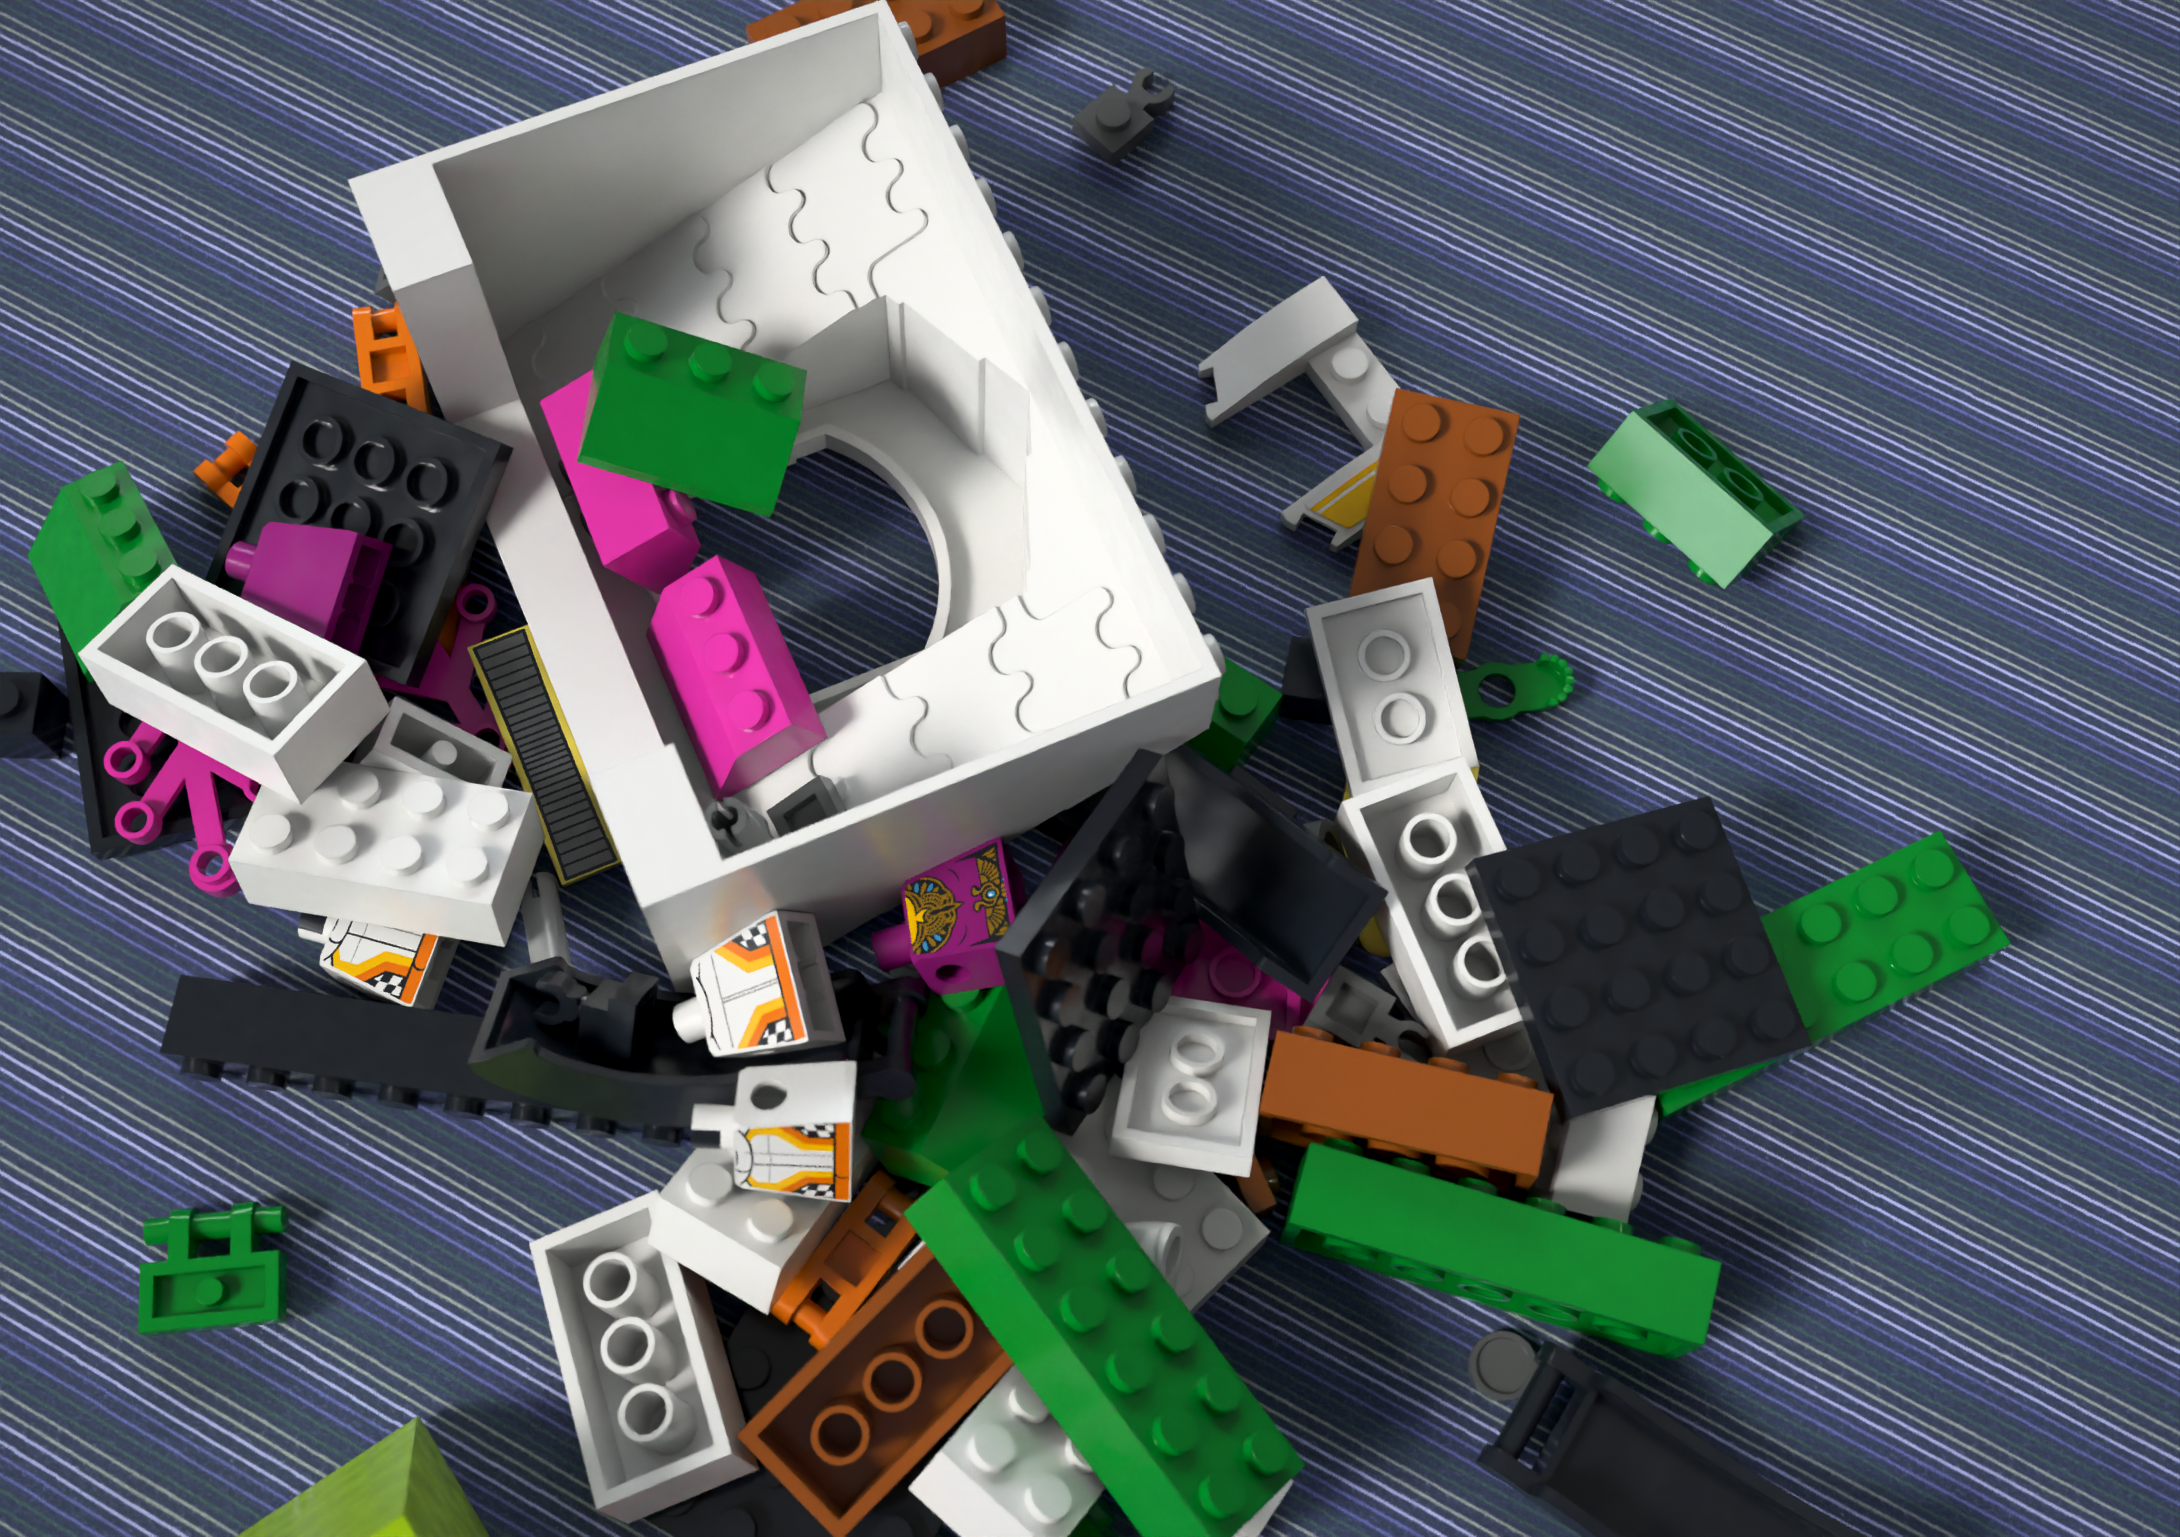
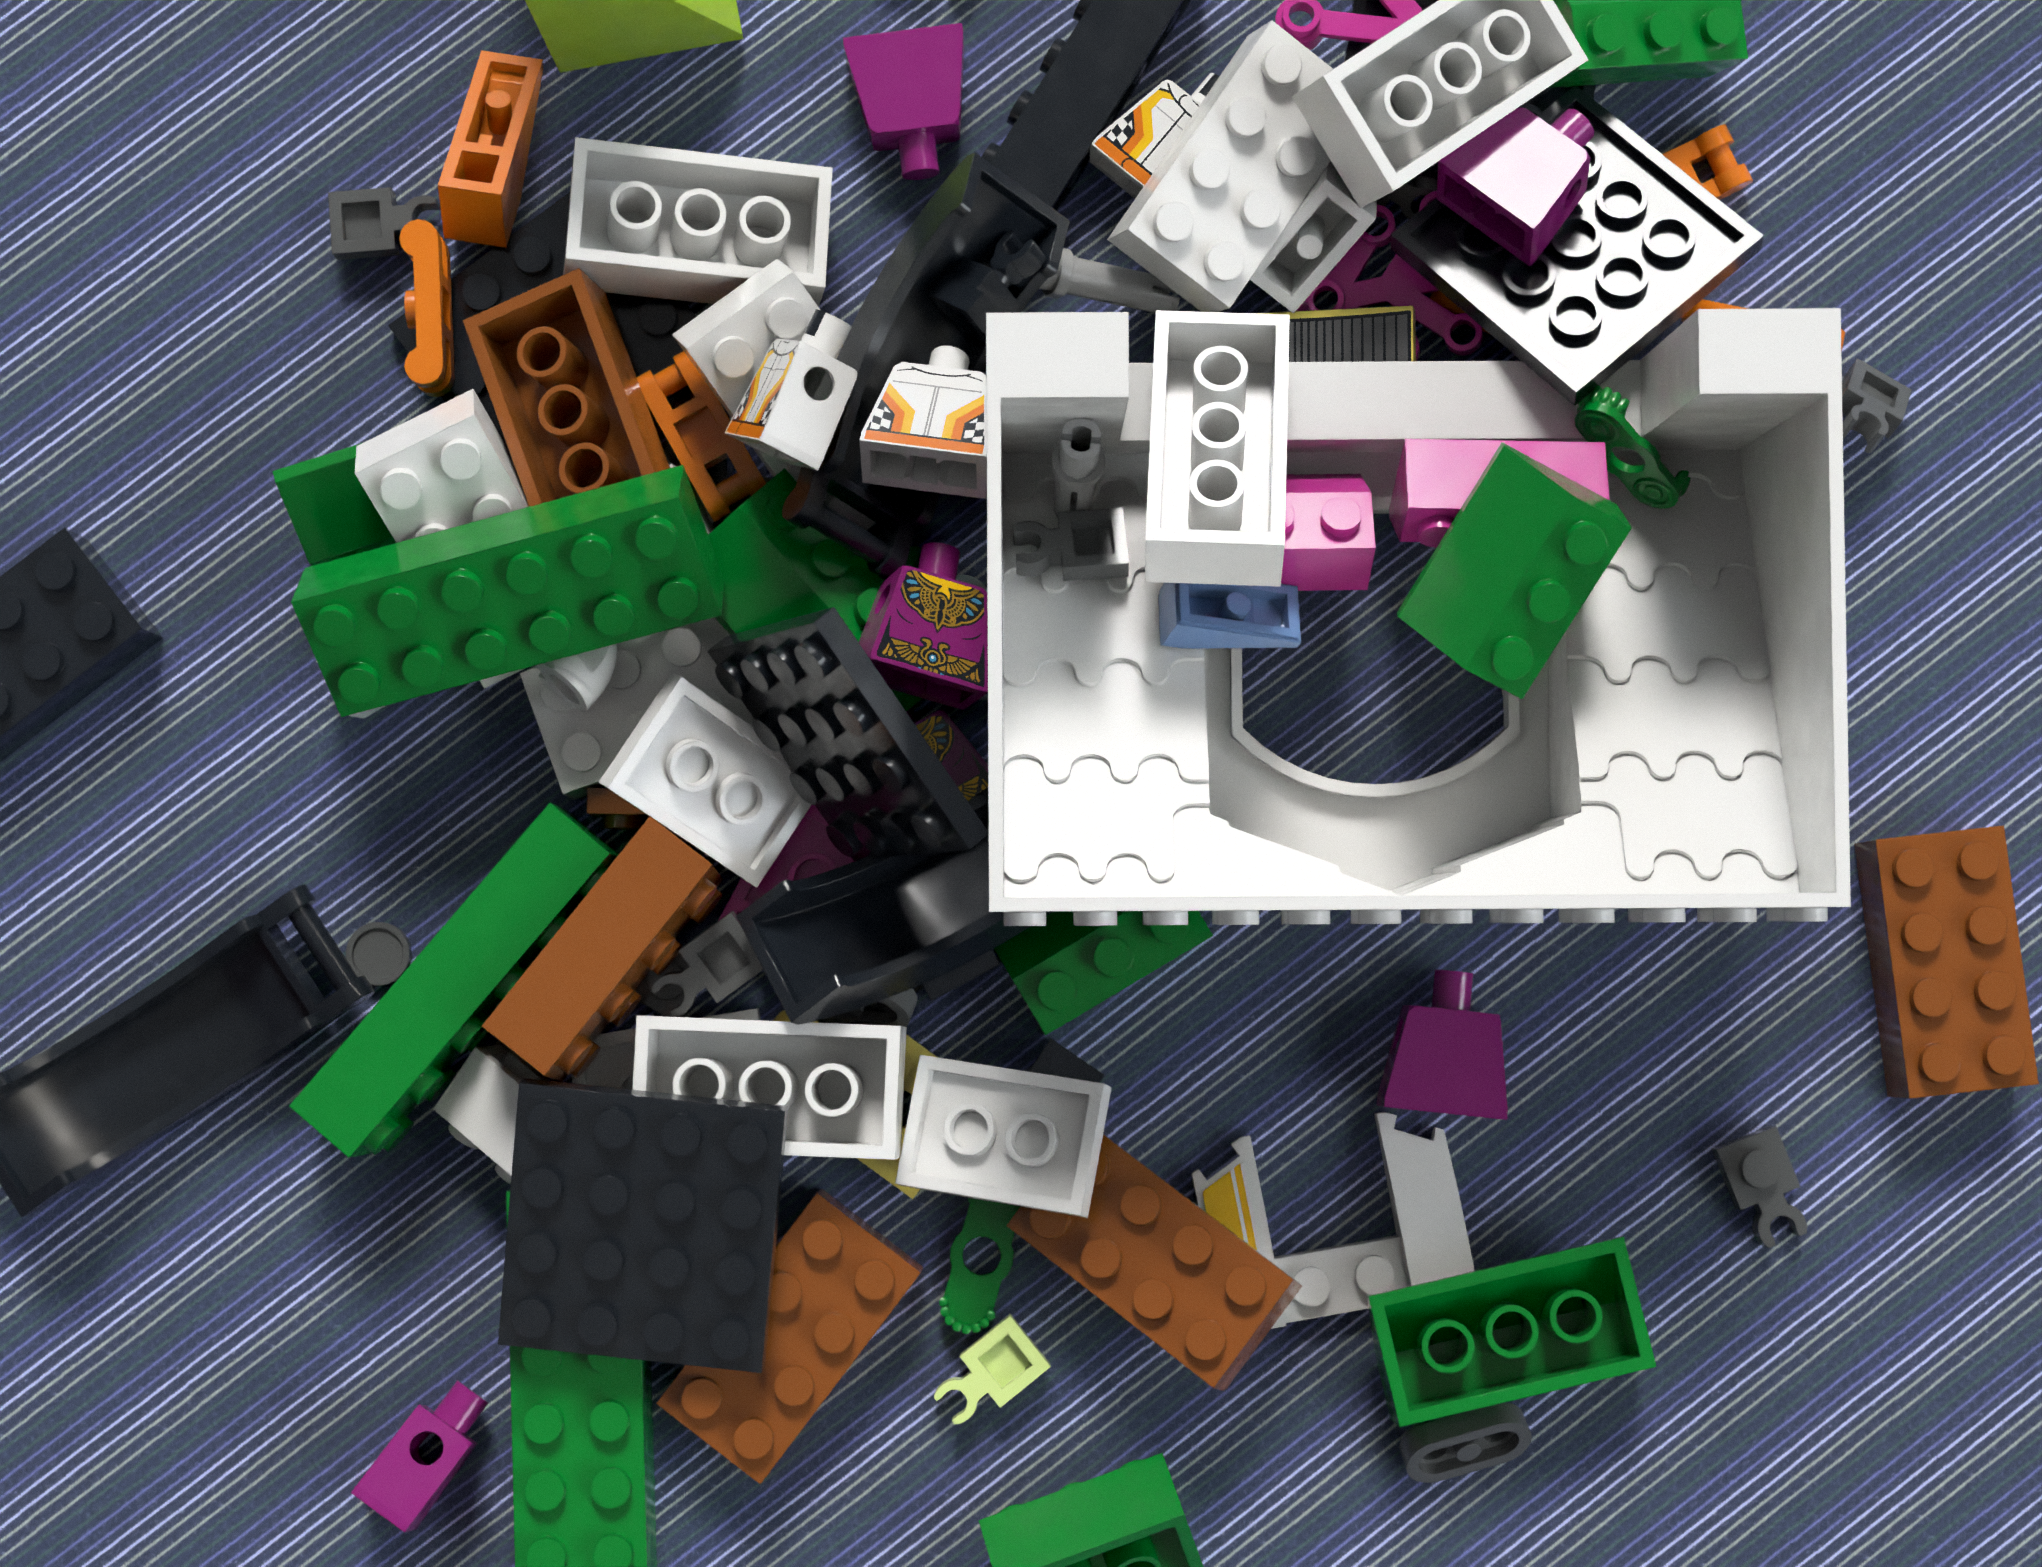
camera: 115 degrees right, 15 degrees up
none -> magenta torso [351,1380,488,1533]
none -> dark orange brick [656,1189,923,1484]
none -> magenta torso [843,23,964,180]
none -> yellowish green plate [934,1314,1051,1424]
none -> white brick [1145,310,1290,587]
none -> medium blue slope [1158,583,1301,649]
none -> green slope [1367,1236,1657,1427]
none -> magenta torso [1376,969,1508,1120]
none -> dark grey plate [1399,1402,1532,1483]
none -> green piece [1574,385,1691,509]

